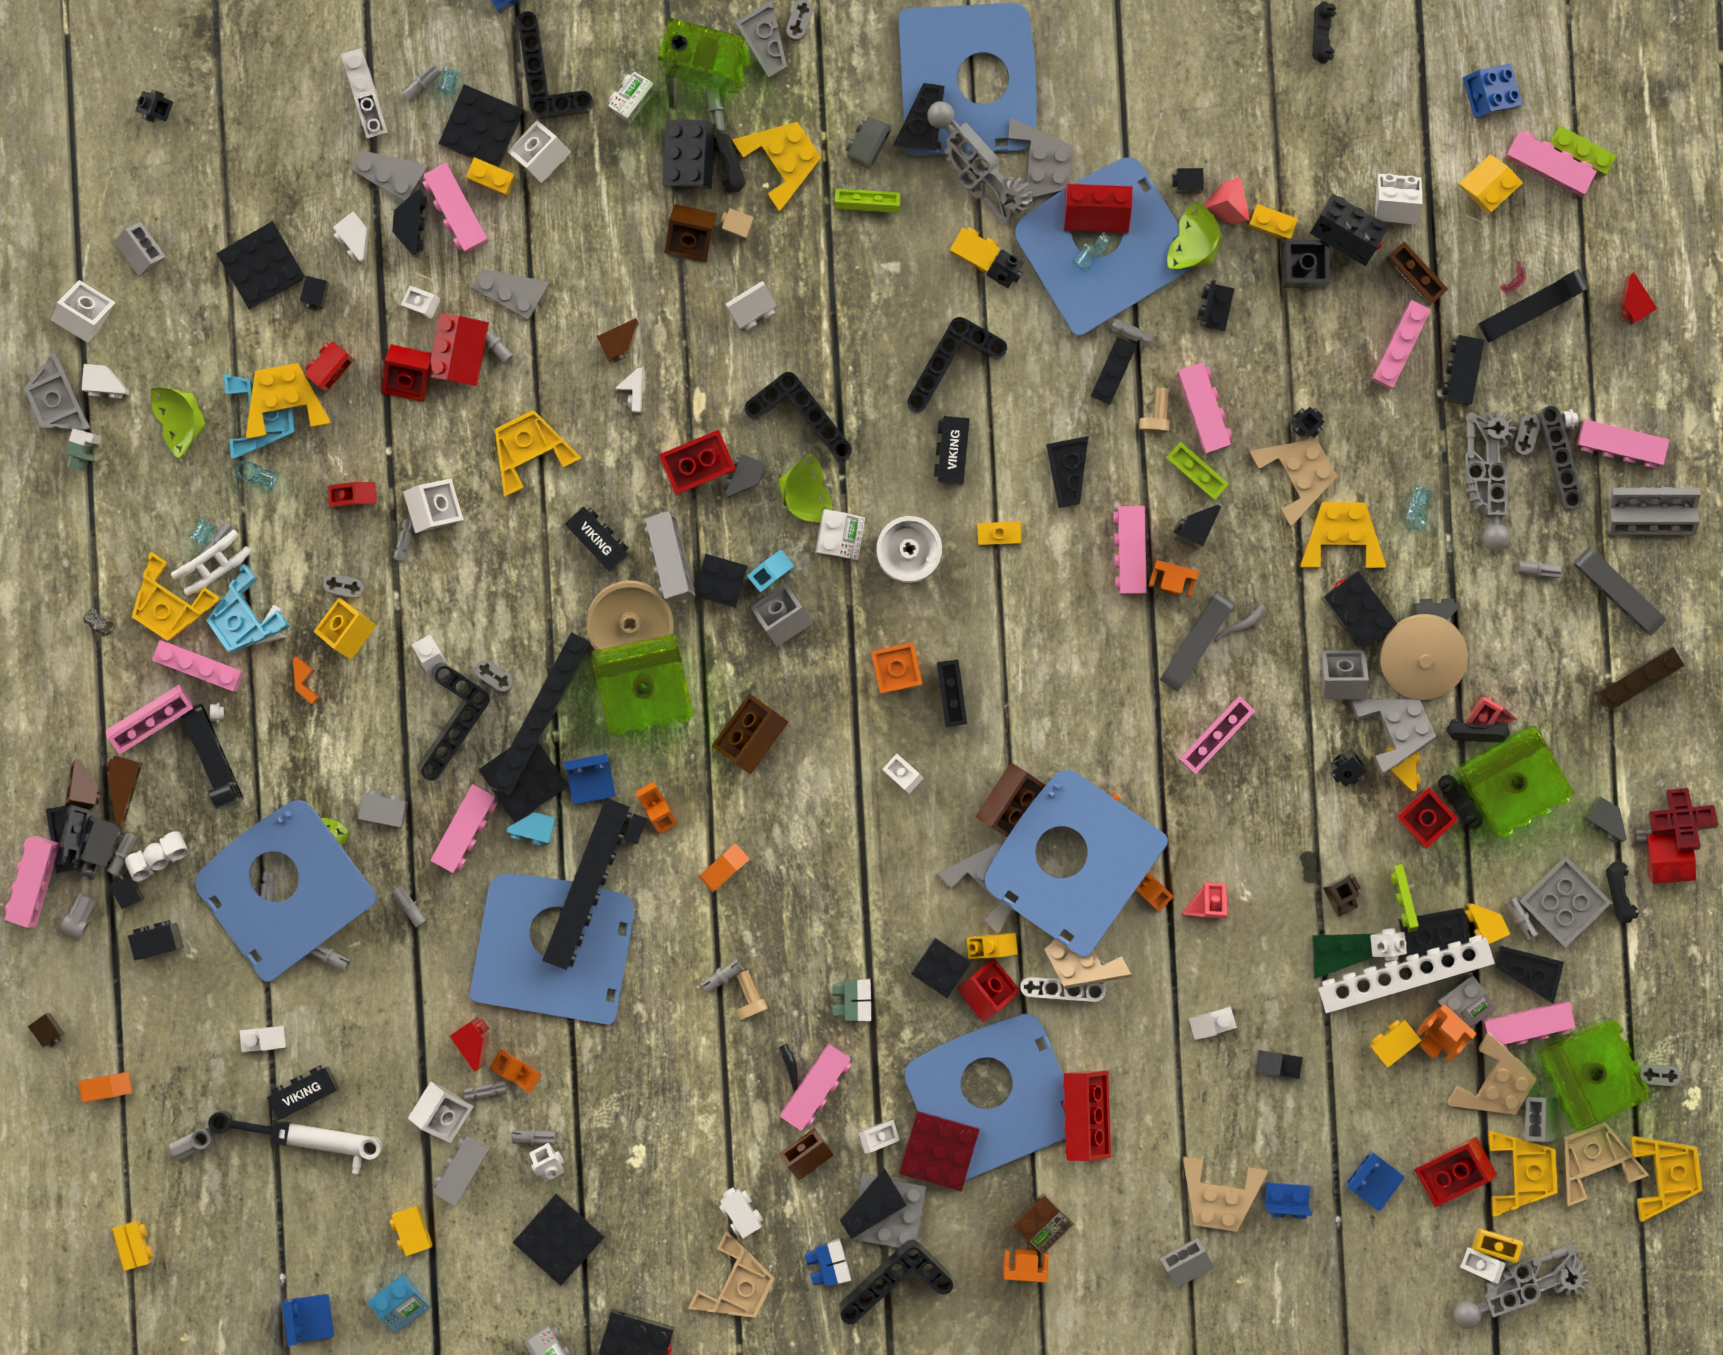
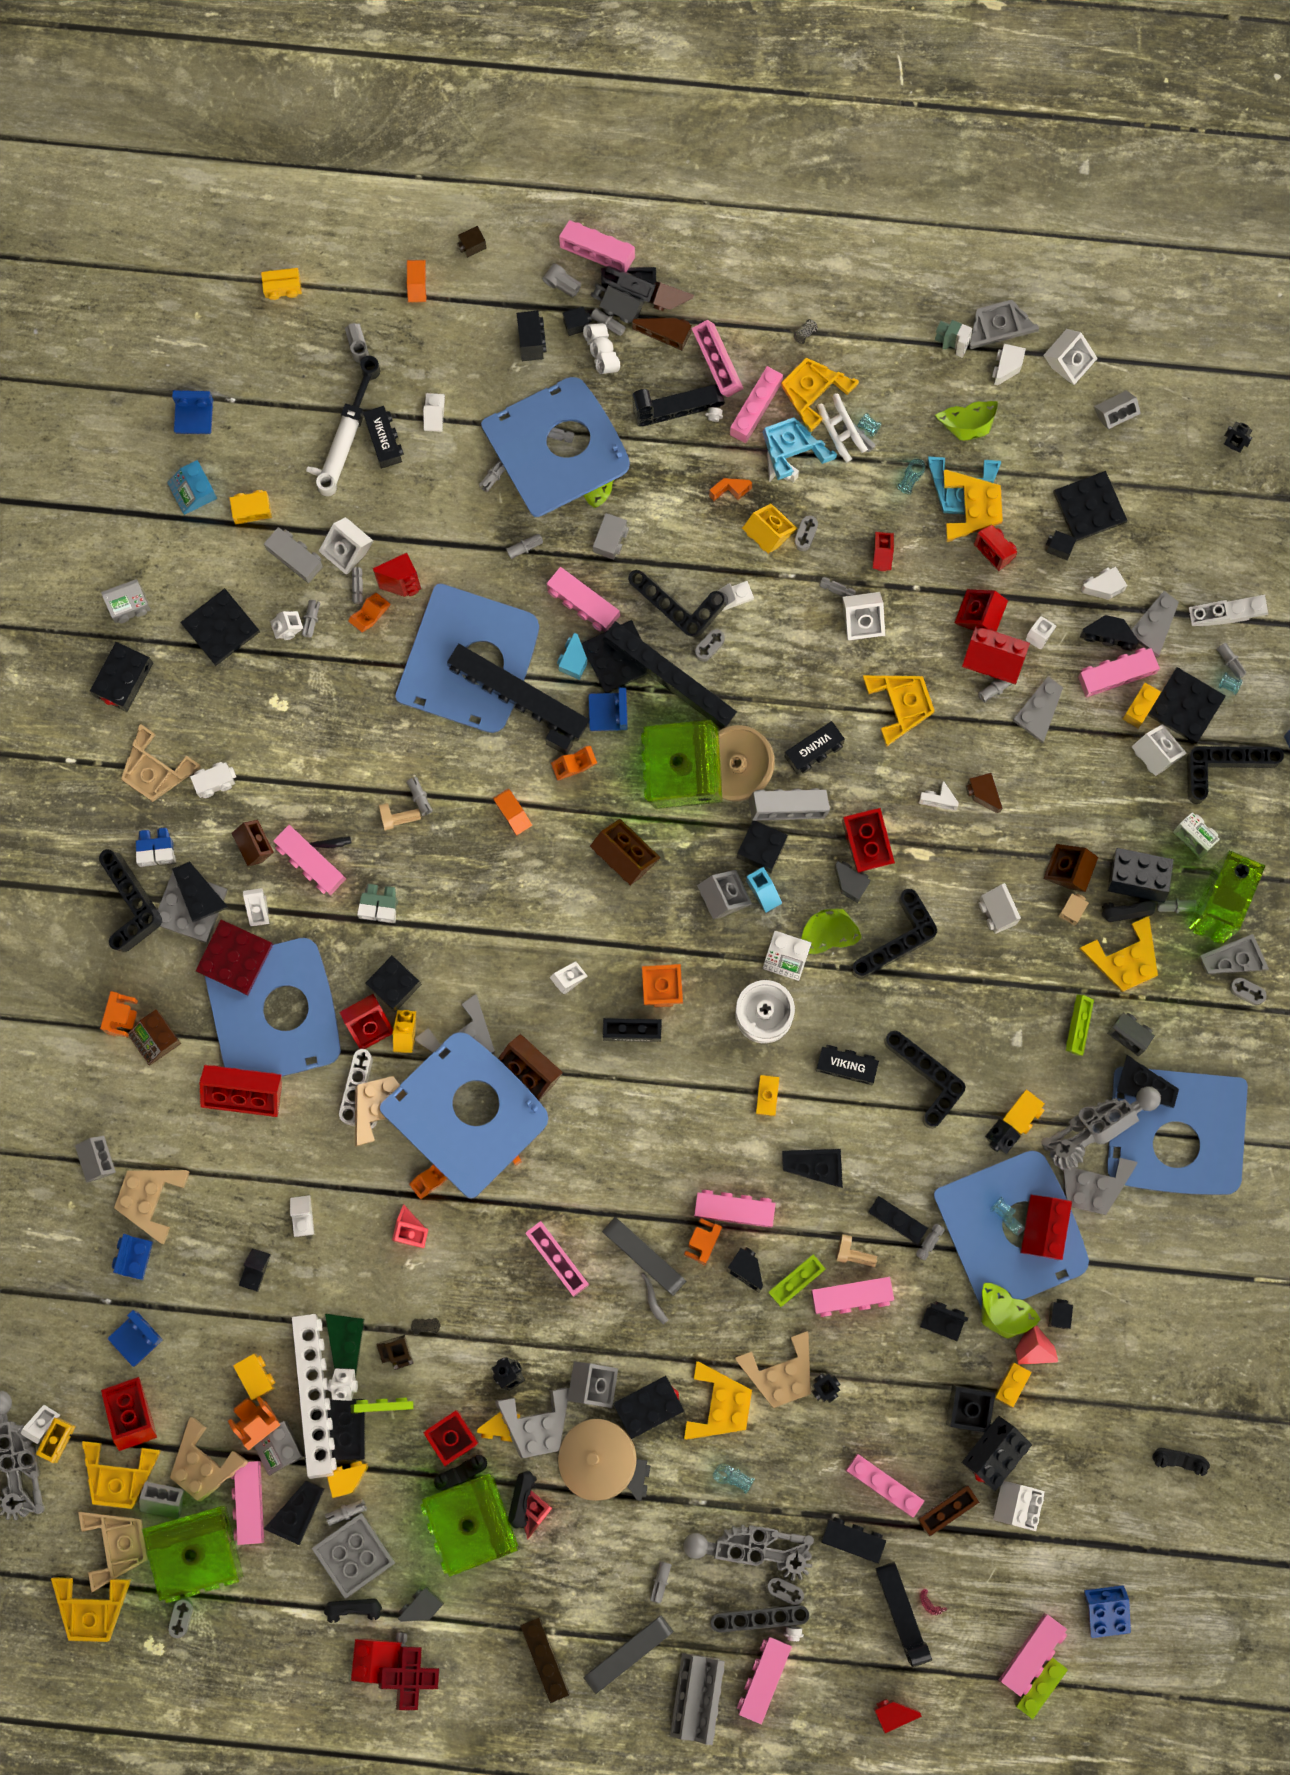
camera: 95 degrees right, 10 degrees down
yellow slope [1458,154,1523,216] -> none

